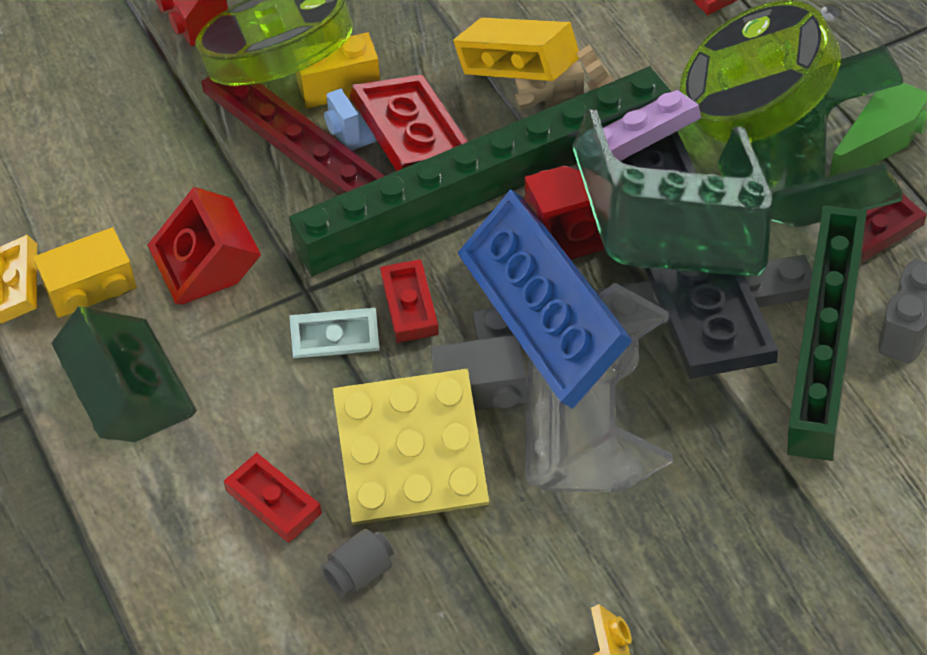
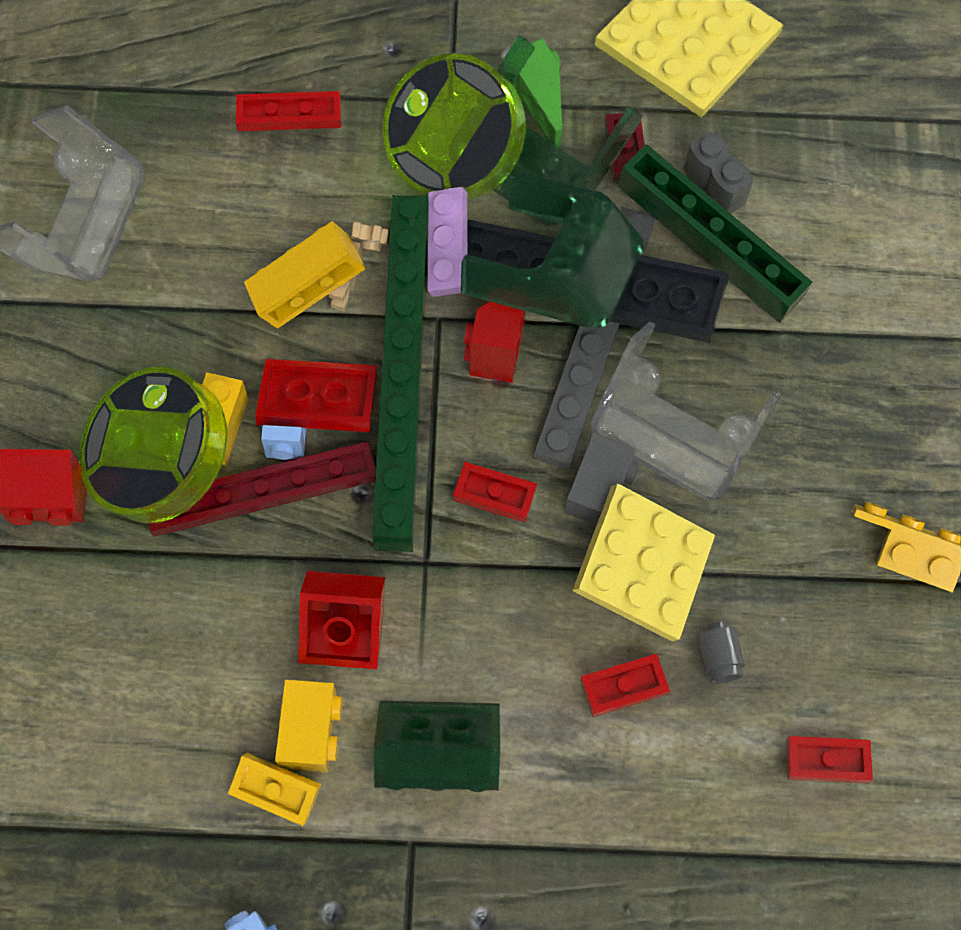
camera: 65 degrees left, 15 degrees up
light aqua slope [289,308,380,359] -> none
blue plate [458,189,633,409] -> none

